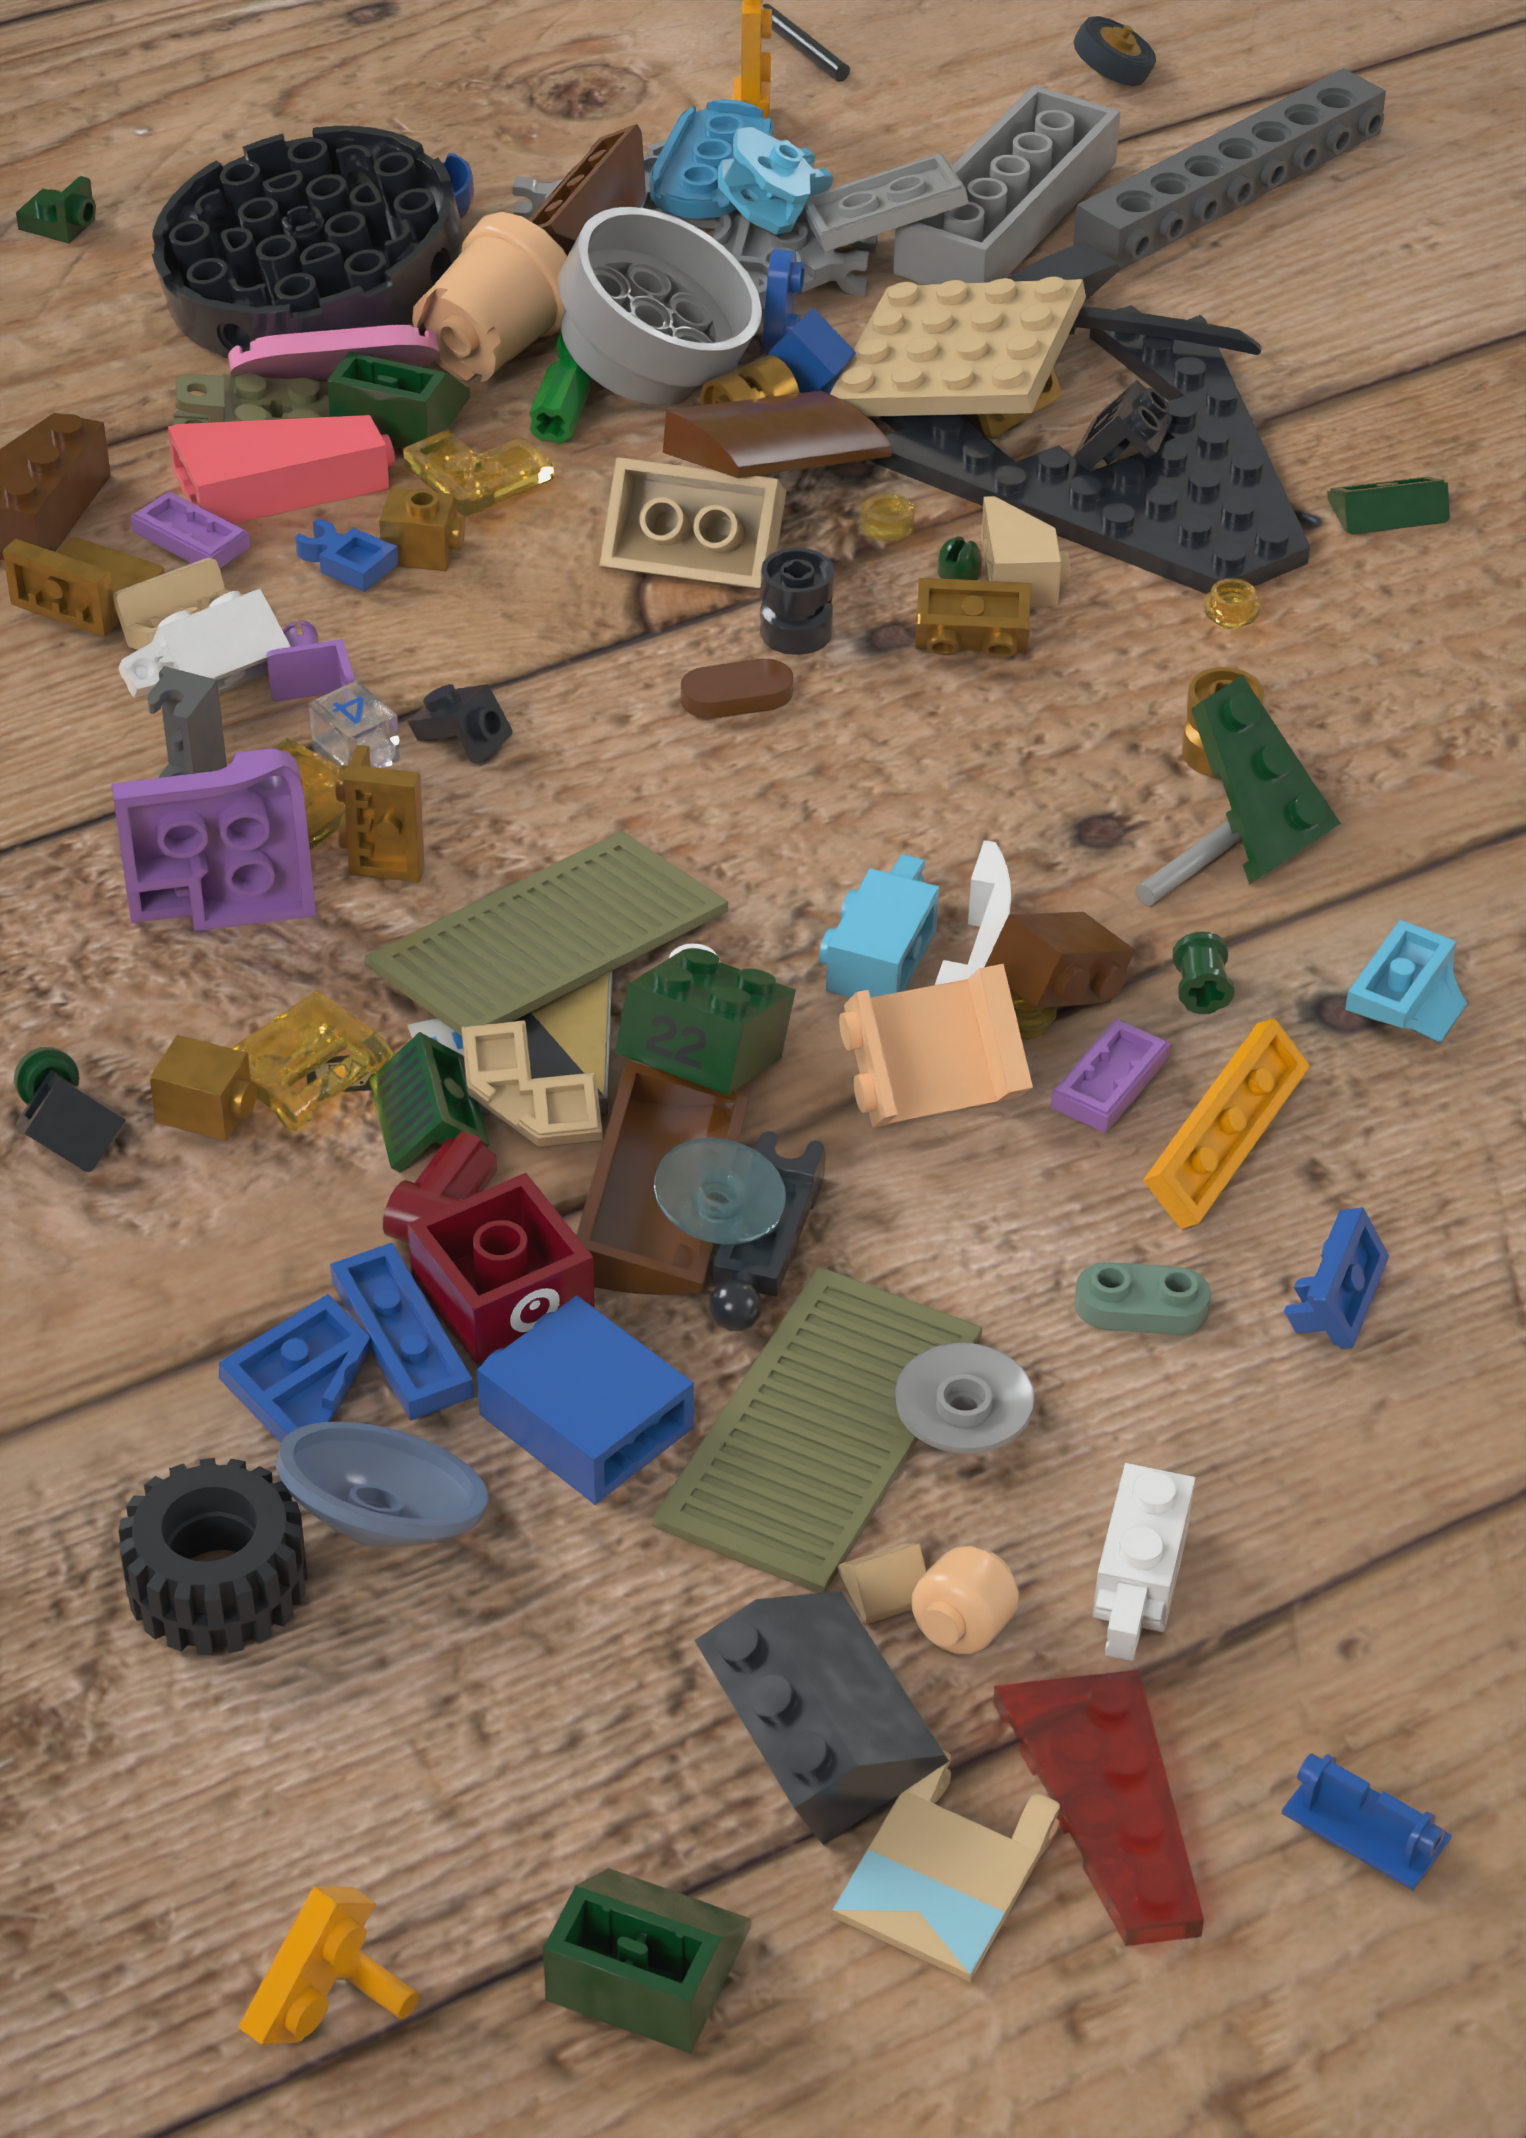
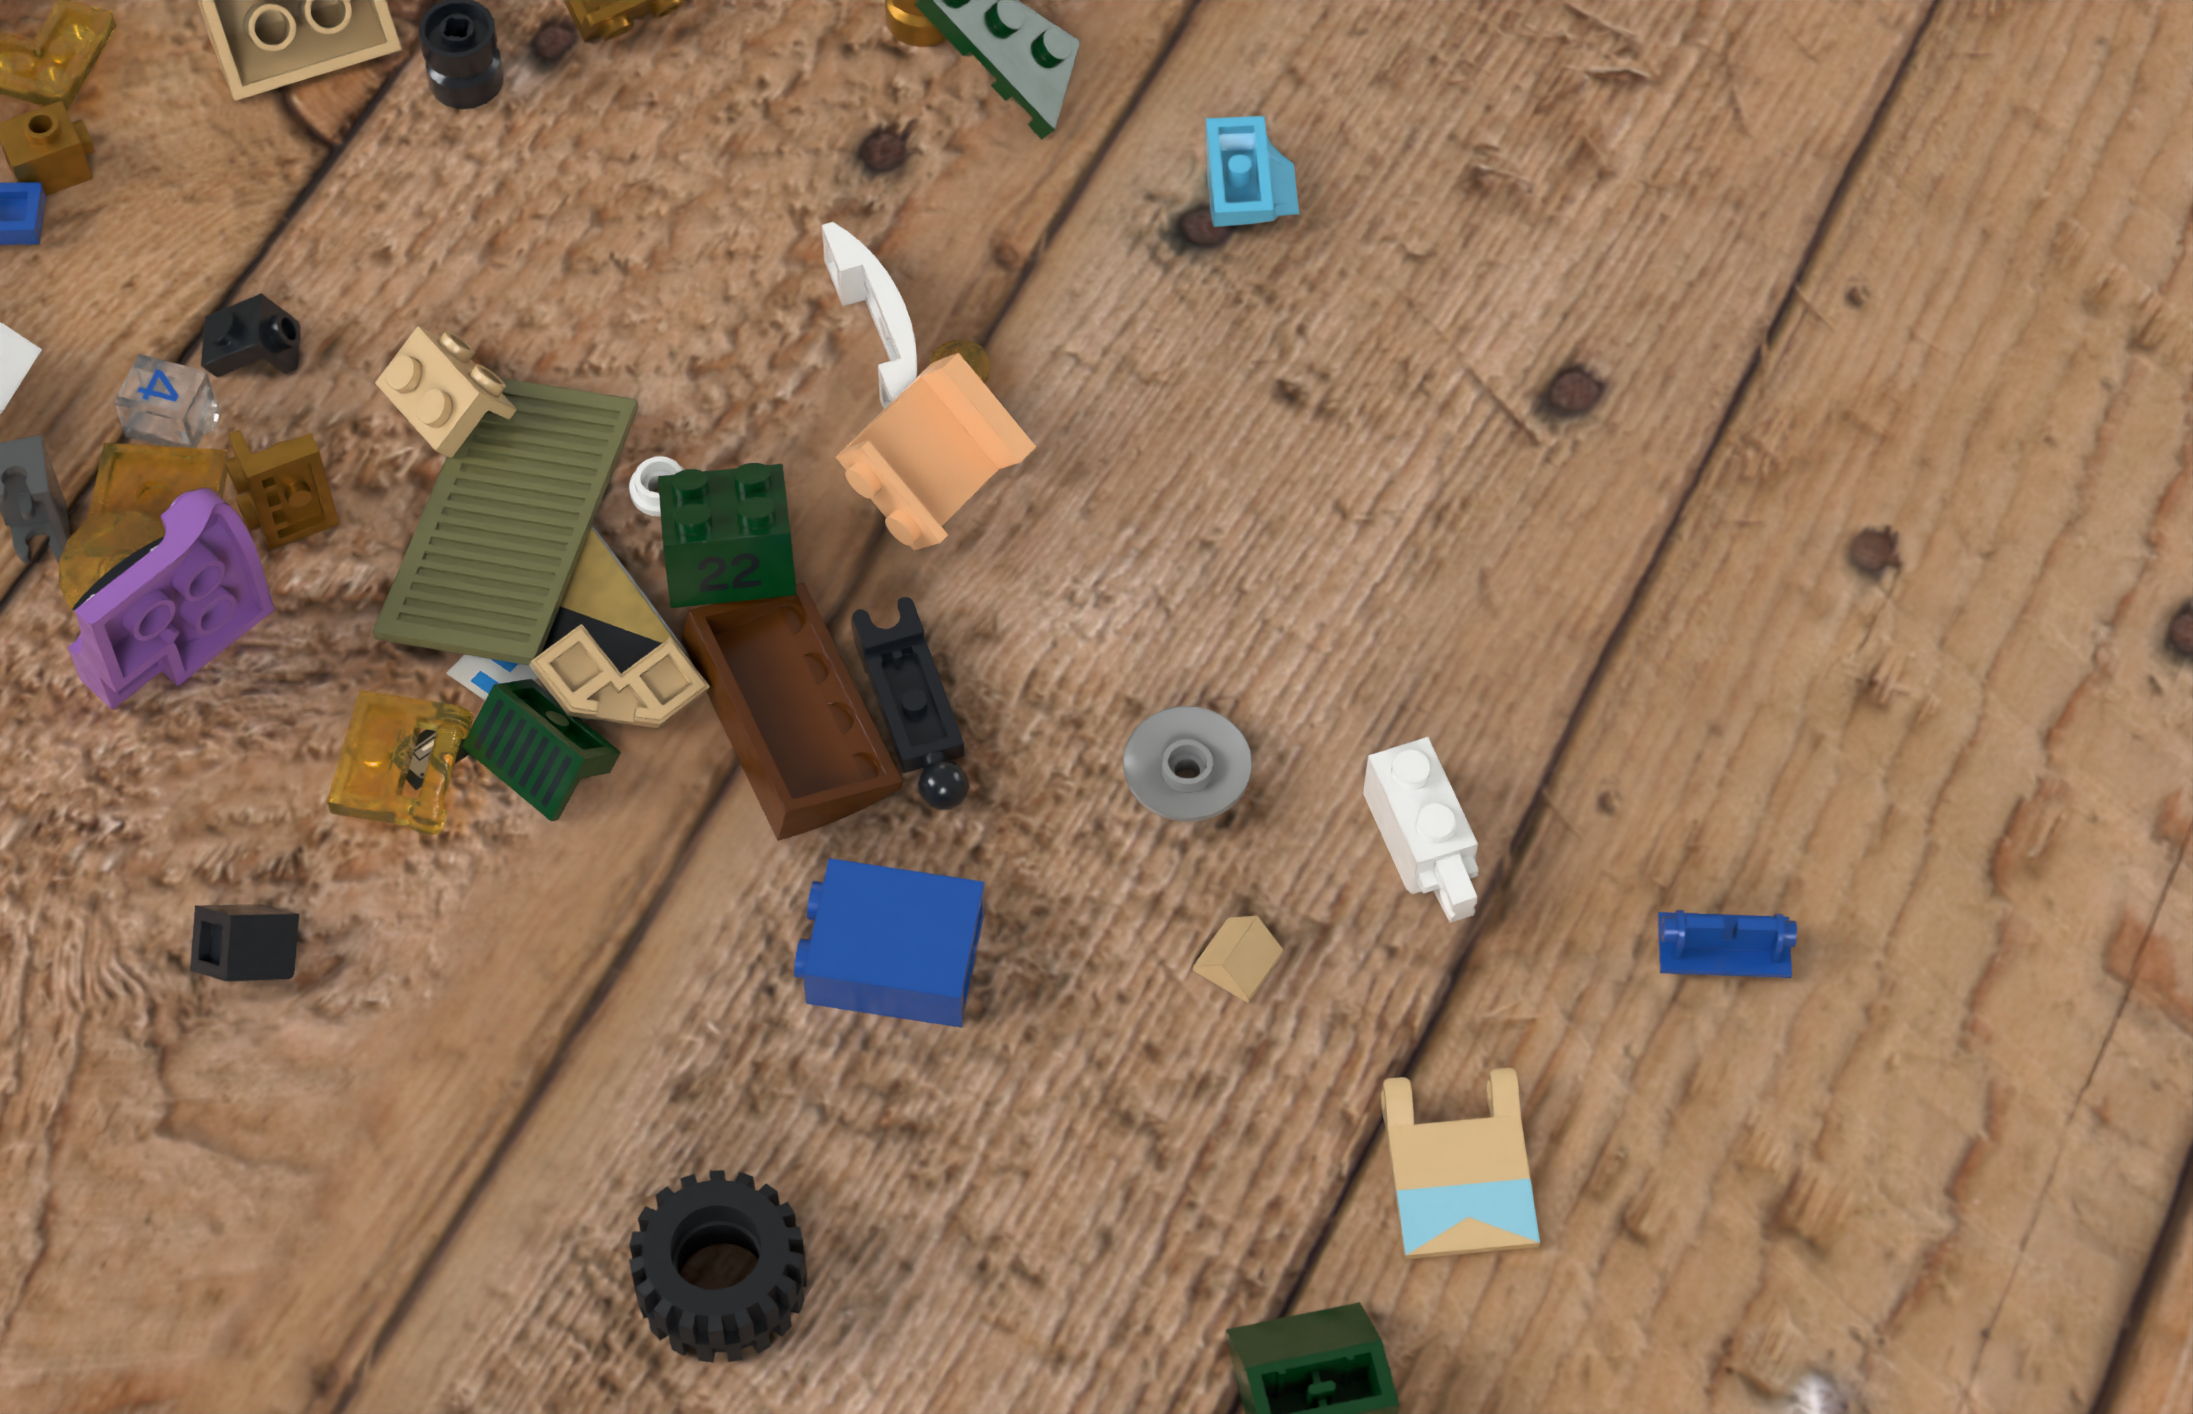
camera: 35 degrees left, 15 degrees up
dark green plate [14,1047,80,1105] -> none
pearl gold brick [149,1034,257,1141] -> none
blue wing [219,1294,370,1443] -> none
medium lavender bracket [266,621,357,723] -> none
sand blue dish [276,1422,488,1547] -> none
blue plate [330,1243,474,1421] -> none
dark red piece [382,1131,497,1244] -> none
dark red brick [408,1173,595,1365] -> none
olive window [652,1266,982,1593] -> none
clear light blue dish [654,1138,786,1245] -> none
reddish brown tile [681,659,793,719] -> none
black slope [694,1591,949,1845] -> none
medium azure hinge [819,854,939,998] -> none
light nougat head [912,1546,1019,1655] -> none
reddish brown brick [985,912,1136,1008] -> none
clear red wing [993,1670,1204,1946] -> none
medium lavender plate [1051,1019,1171,1133] -> none
sand green plate [1074,1262,1211,1335] -> none
light grey bar [1136,820,1241,906] -> none
light orange plate [1143,1018,1310,1229] -> none
dark green bush [1172,931,1234,1014] -> none
blue plate [1284,1207,1389,1349] -> none
none -> tan bracket [375,326,517,458]

